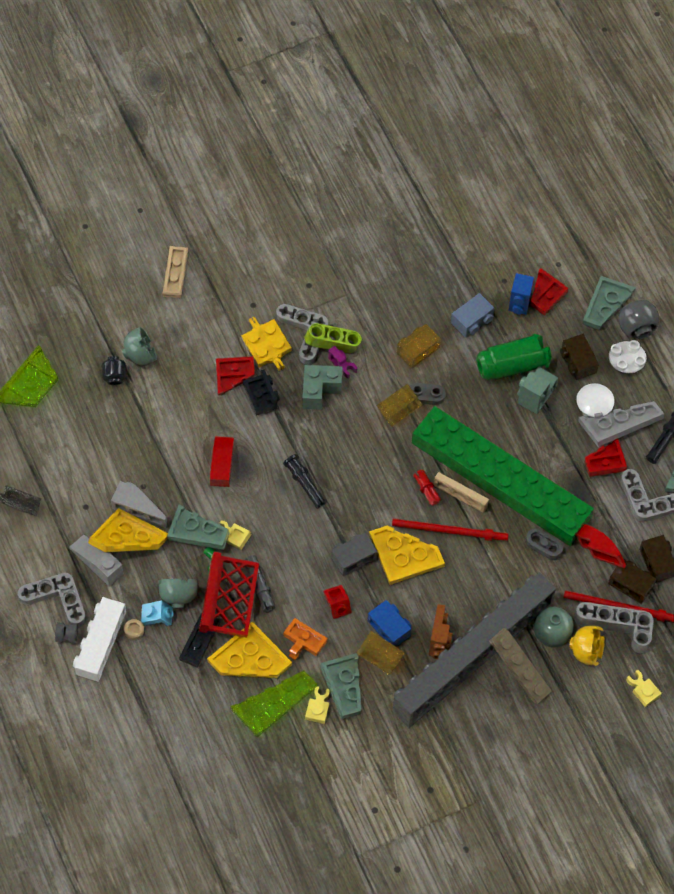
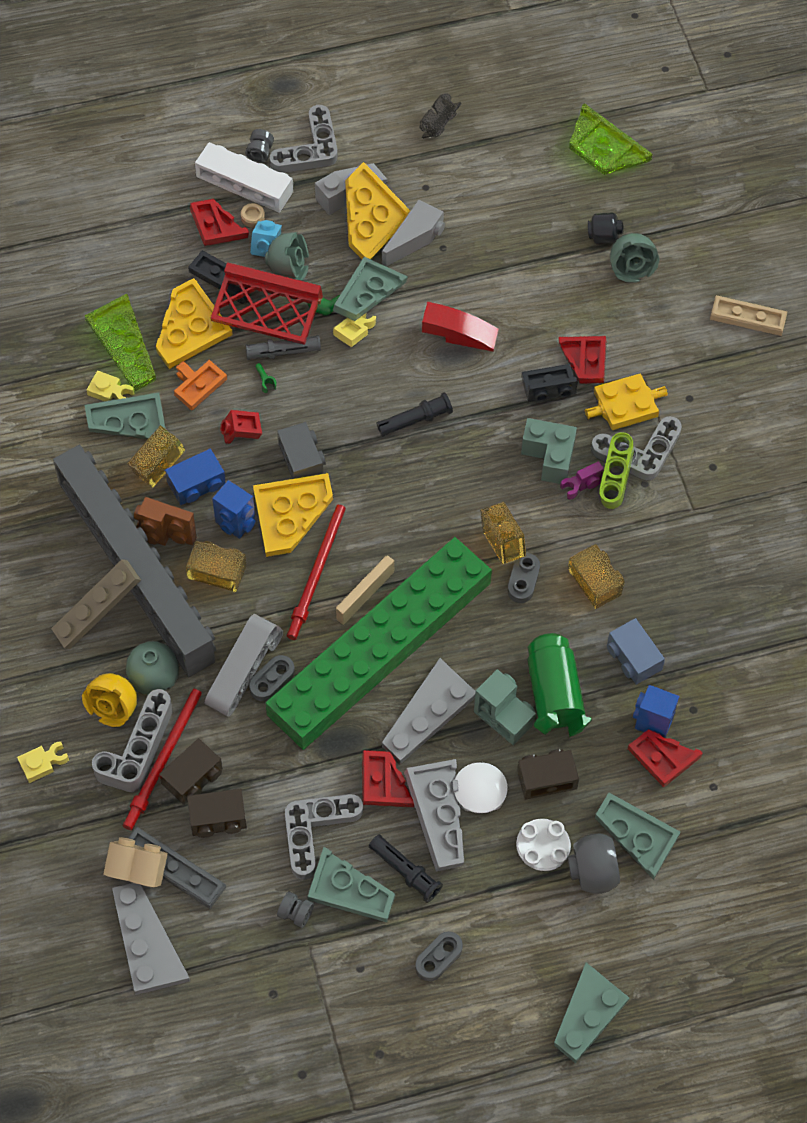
camera: 100 degrees right, 0 degrees up
red axle [413,470,440,506] -> none
red slope [576,523,627,569] -> none
none -> clear yellow brick [186,541,246,592]
none -> red wing [190,199,249,246]
none -> light grey beam [205,614,283,717]
none -> blue brick [212,480,256,539]
none -> green hand [255,363,277,393]
none -> light grey wing [382,658,476,764]

